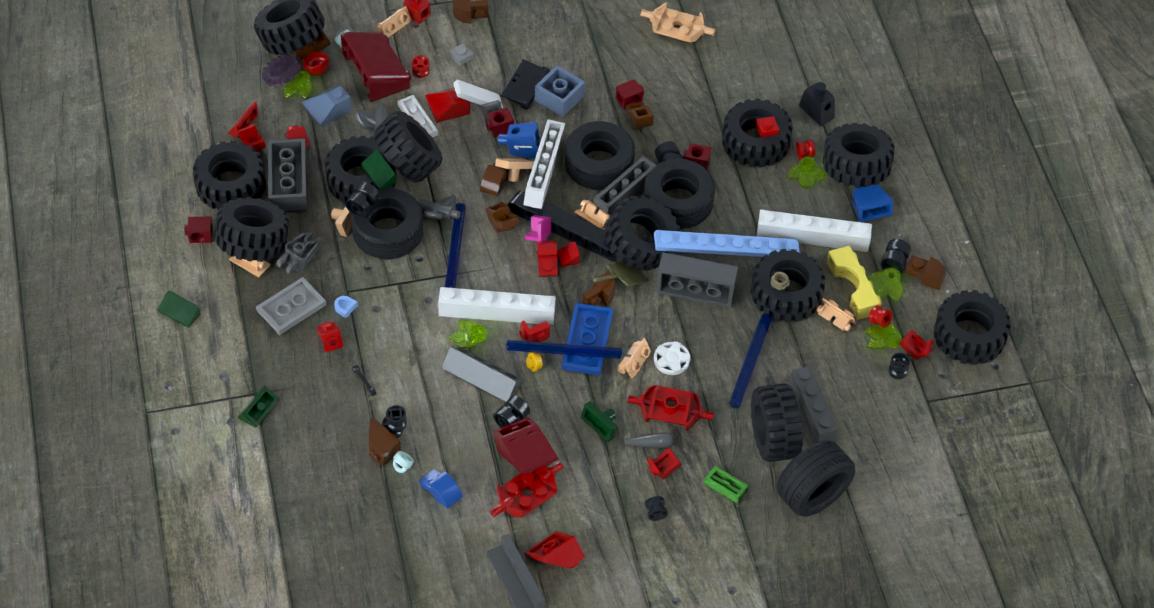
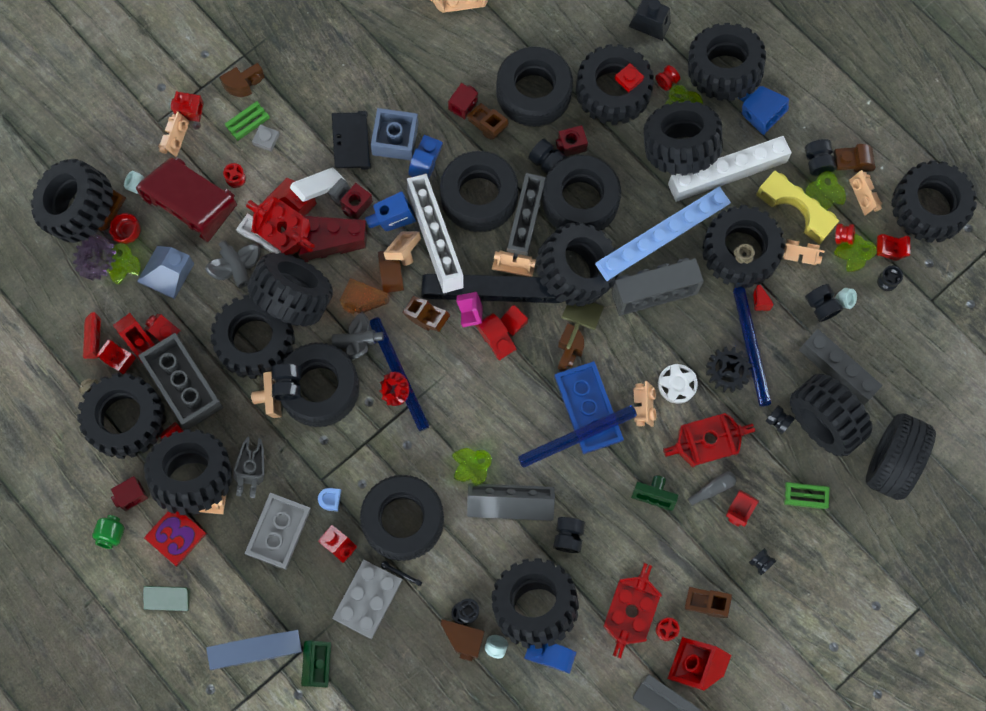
camera: 30 degrees left, 20 degrees up
dark green slope [361,150,396,190] -> none
white brick [438,287,556,325] -> none
dark red slope [493,417,559,474] -> none
red bracket [519,321,550,346] -> none
yellow plate [526,352,543,372] -> none
none -> green head [92,515,125,549]
none -> red slope [113,313,155,364]
none -> tile [144,512,207,567]
none -> sand blue slope [206,630,302,670]
none -> bright green tile [225,101,270,141]
none -> red plate [246,196,315,255]
none -> dark red wedge [299,216,367,262]
none -> light grey plate [332,559,403,640]
none -> clear orange slope [340,278,390,314]
none -> black tyre [360,475,444,561]
none -> red gear [379,372,409,406]
none -> blue brick [409,135,443,179]
none -> black tyre [491,558,579,649]
none -> black tyre [496,46,573,127]
none -> black tyre [643,101,723,176]
none -> red wheel [656,617,680,641]
none -> reddish brown brick [685,587,732,618]
none -> black gear [706,347,752,393]
none -> red slope [753,285,774,311]
none -> black wheel [766,405,795,434]
none -> black wheel [805,284,843,322]
none -> light aqua tile [834,288,857,309]
none -> light nougat hinge [849,170,882,216]

